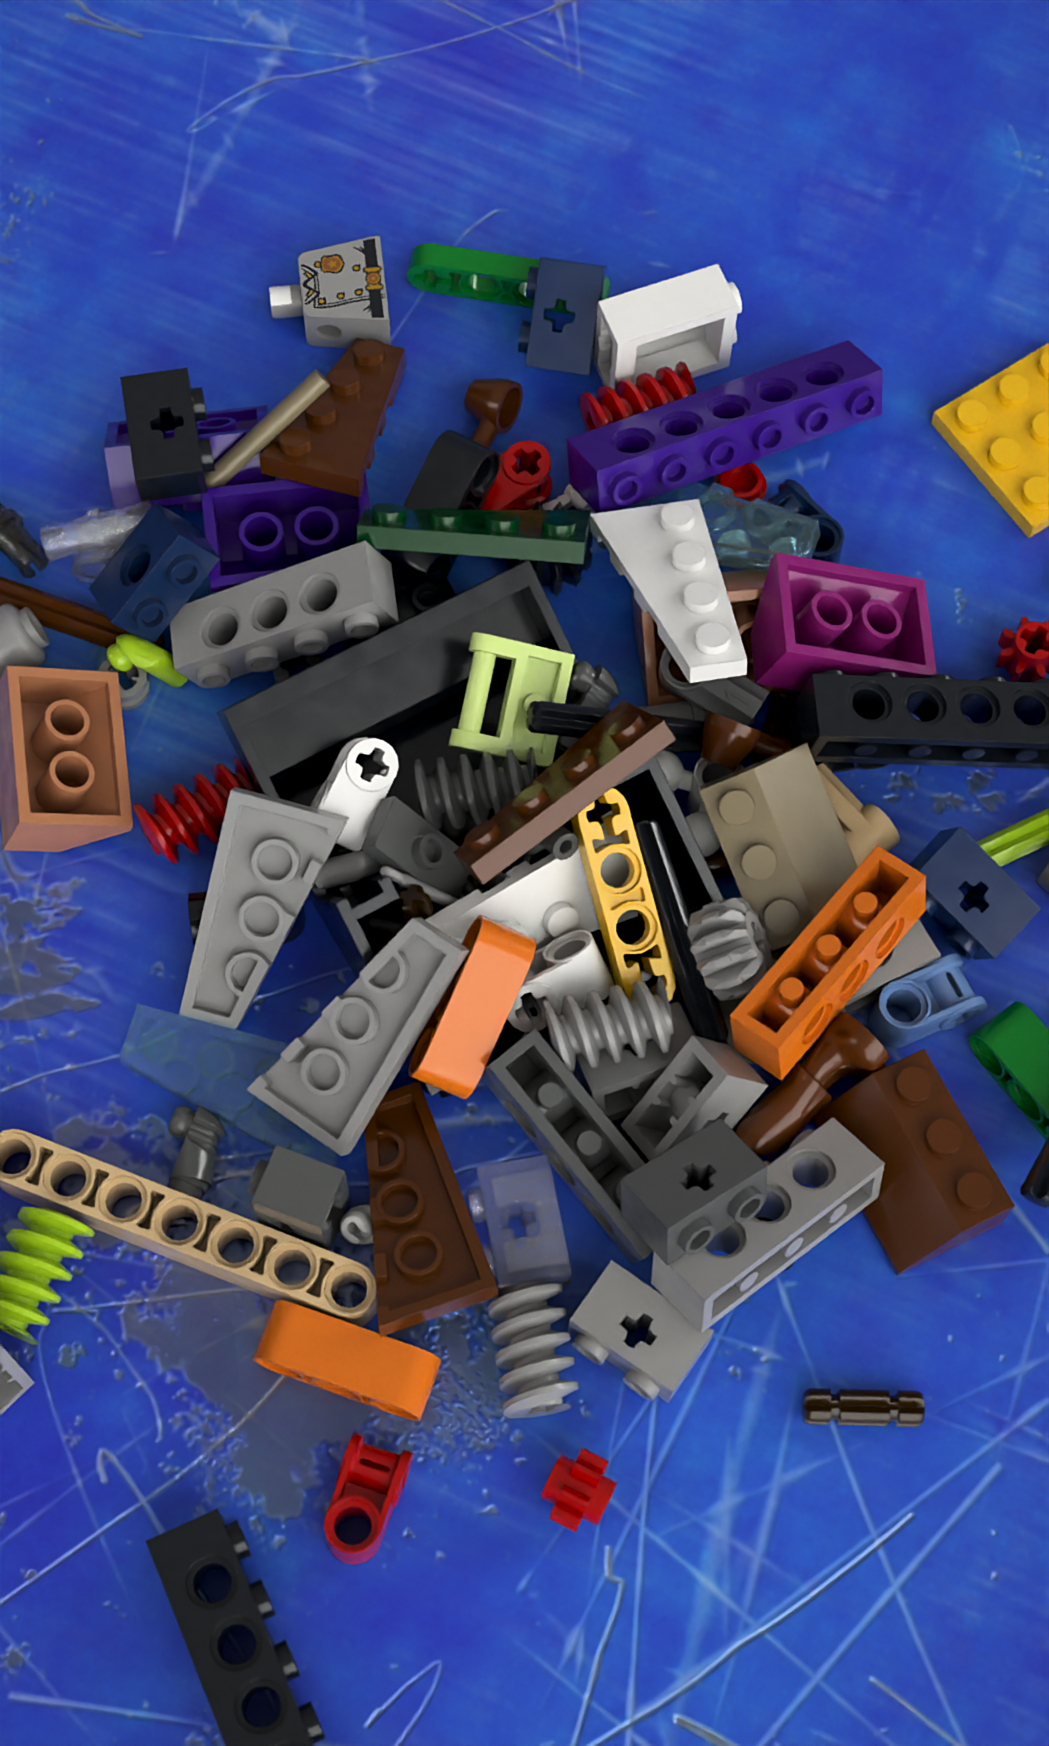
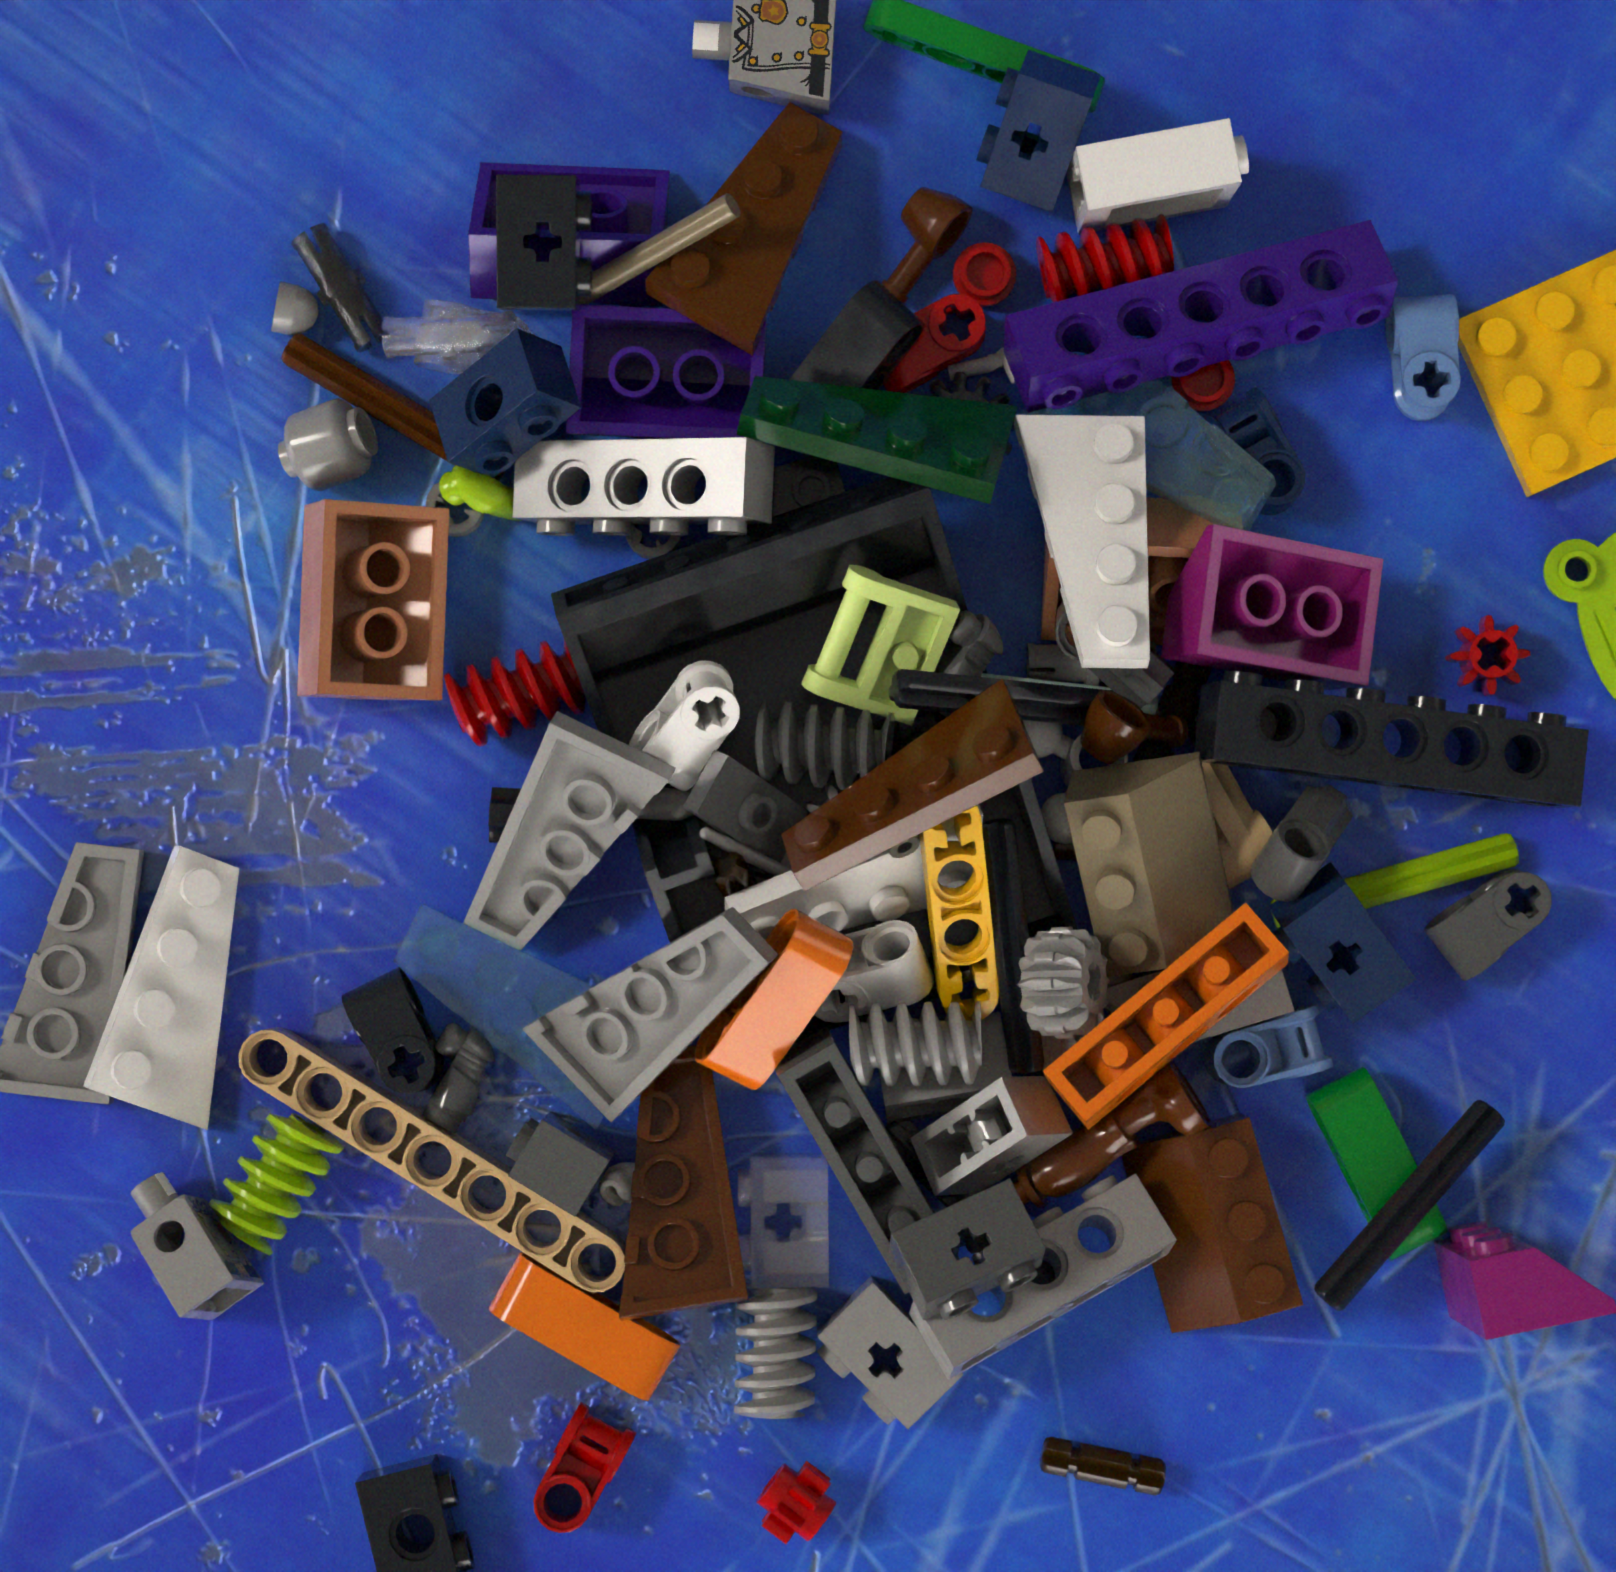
camera: 10 degrees right, 20 degrees up
none -> black piece [341,966,445,1094]
none -> red plate [953,242,1016,307]
none -> dark grey piece [1250,784,1353,902]
none -> medium blue piece [1385,294,1461,421]

